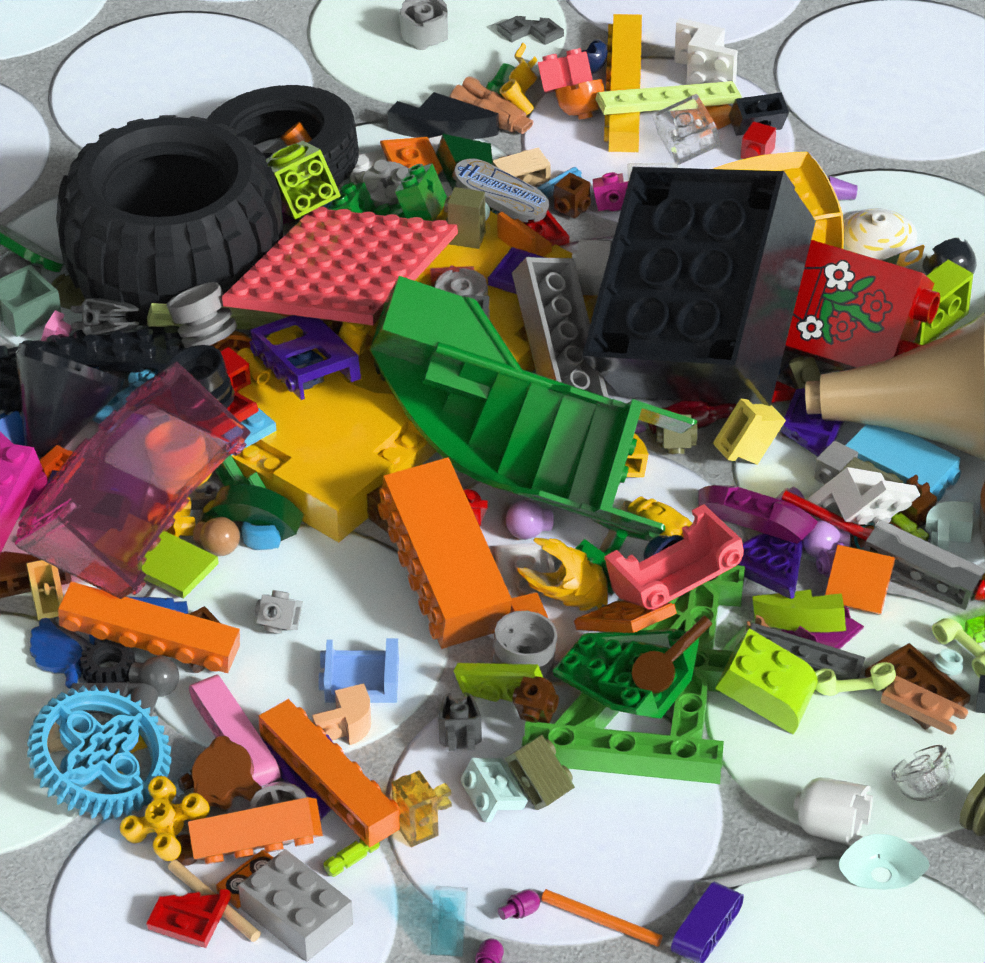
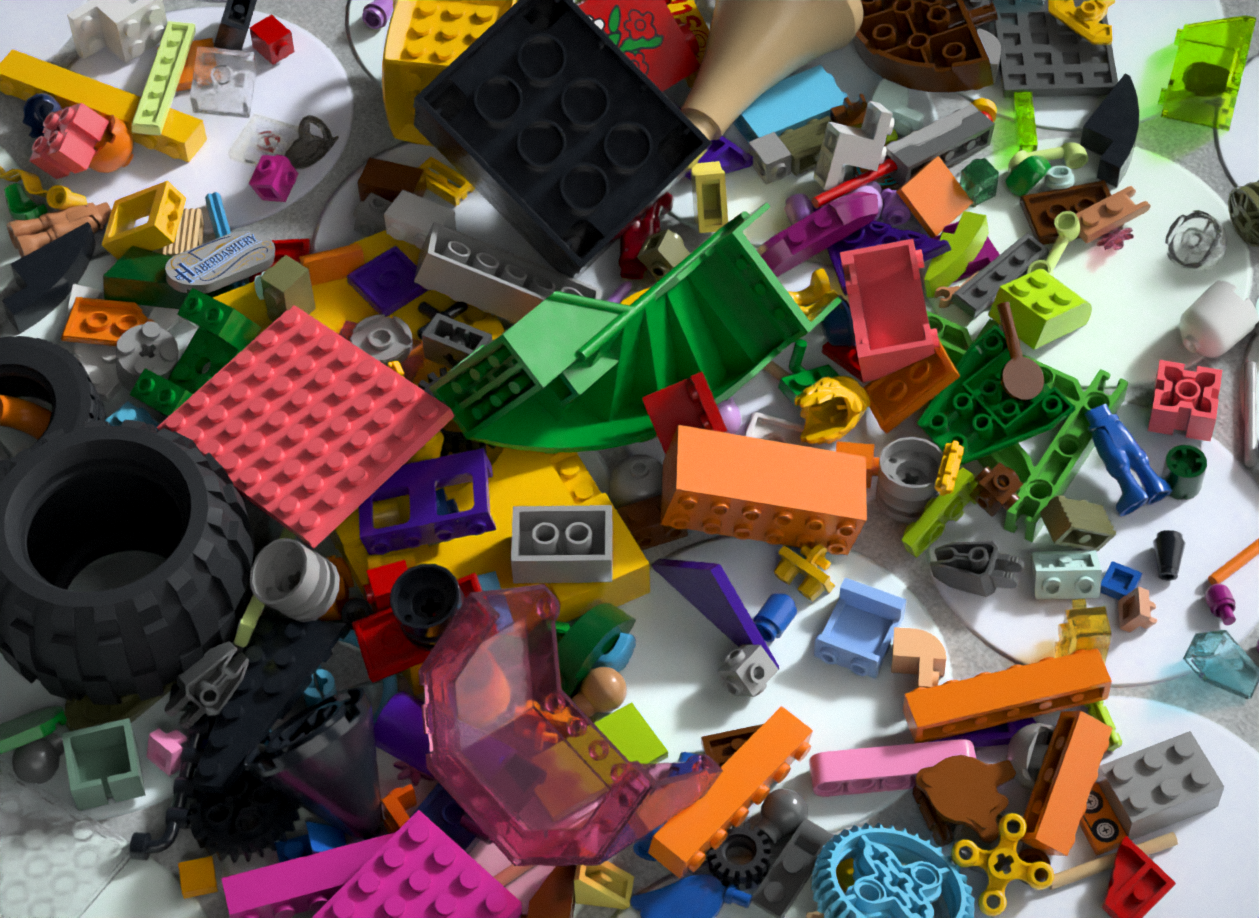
camera: 65 degrees left, 10 degrees up
lime brick [266,141,341,219] -> none
reddish brown brick [553,172,591,219] -> none
none -> yellow window [101,180,186,260]
none -> black piece [417,301,468,340]
none -> light grey brick [511,505,613,583]
none -> red bracket [642,371,727,455]
none -> dark purple tile [651,558,780,670]
none -> blue brick [753,593,798,642]
none -> yellow hips [774,544,835,602]
none -> yellow axle [934,441,964,496]
none -> clear green brick [960,158,999,208]
none -> green hair [1005,155,1051,197]
none -> blue piece [1085,404,1172,516]
none -> clear pink plant [1096,227,1134,250]
none -> blue tile [1100,561,1142,600]
none -> nougat tile [1118,586,1157,632]
none -> coral brick [1148,360,1222,441]
none -> black cone [1153,530,1186,581]
none -> dark green piece [1161,445,1207,500]

